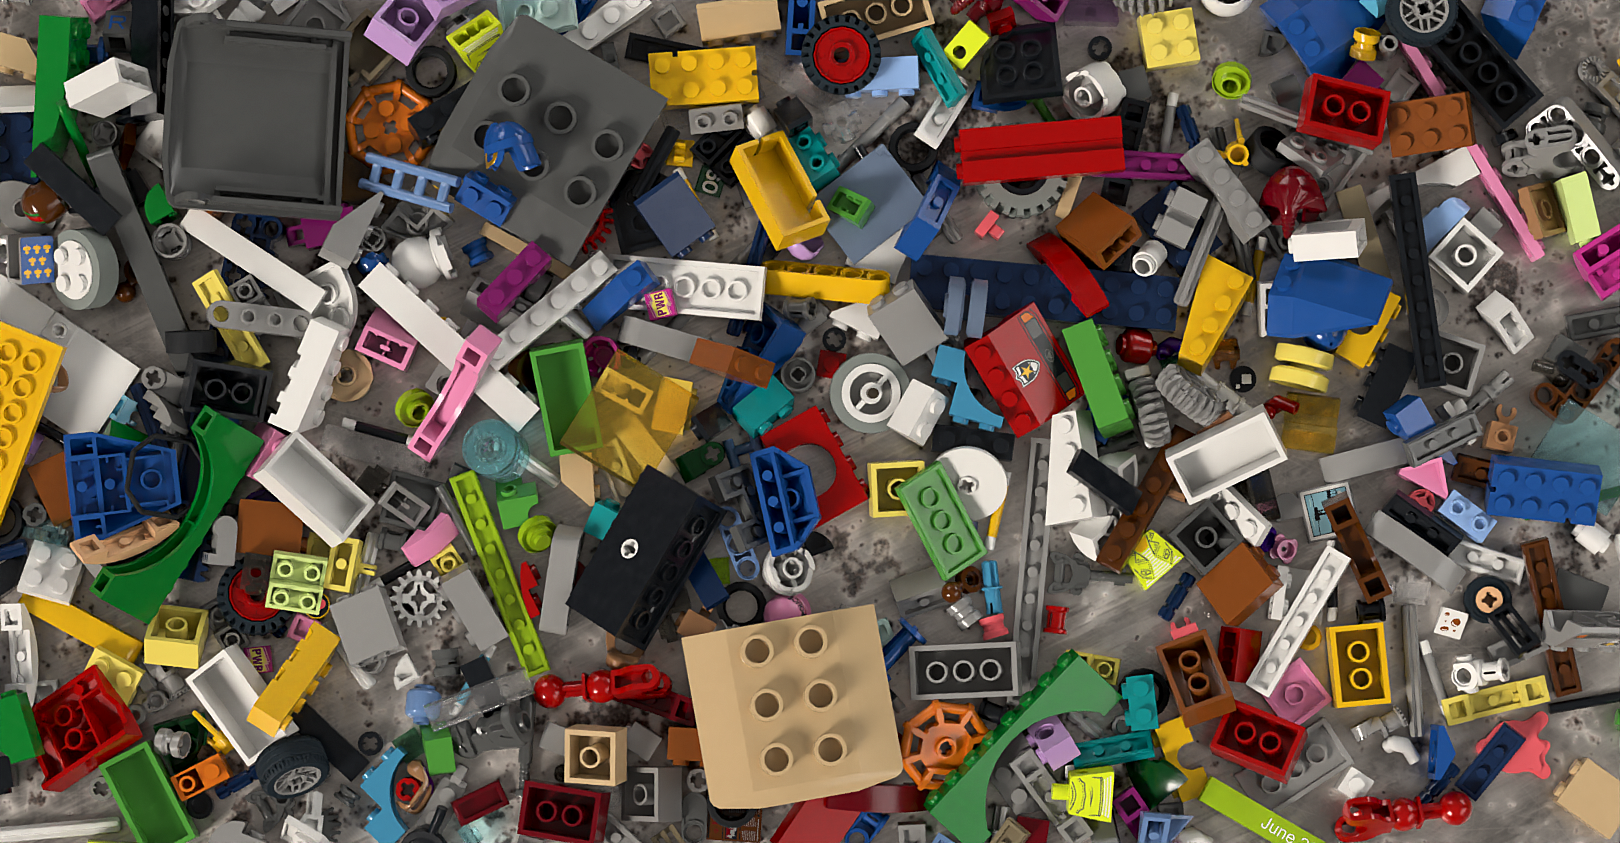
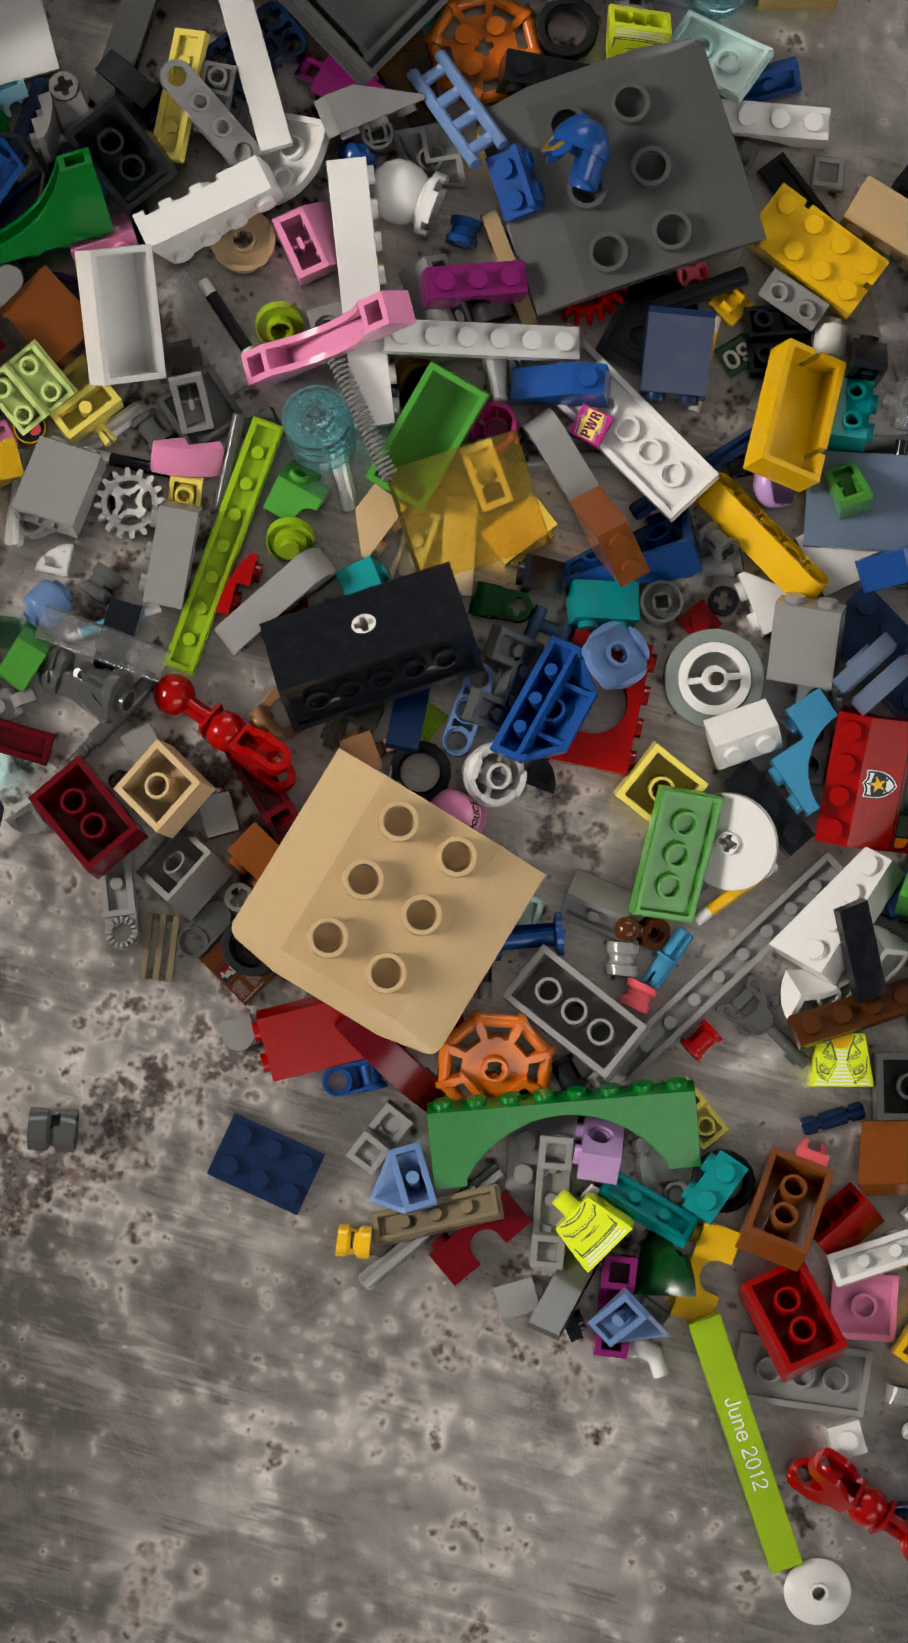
camera: 40 degrees right, 0 degrees up
none -> light grey piece [327,357,397,481]
none -> medium blue plate [582,621,649,690]

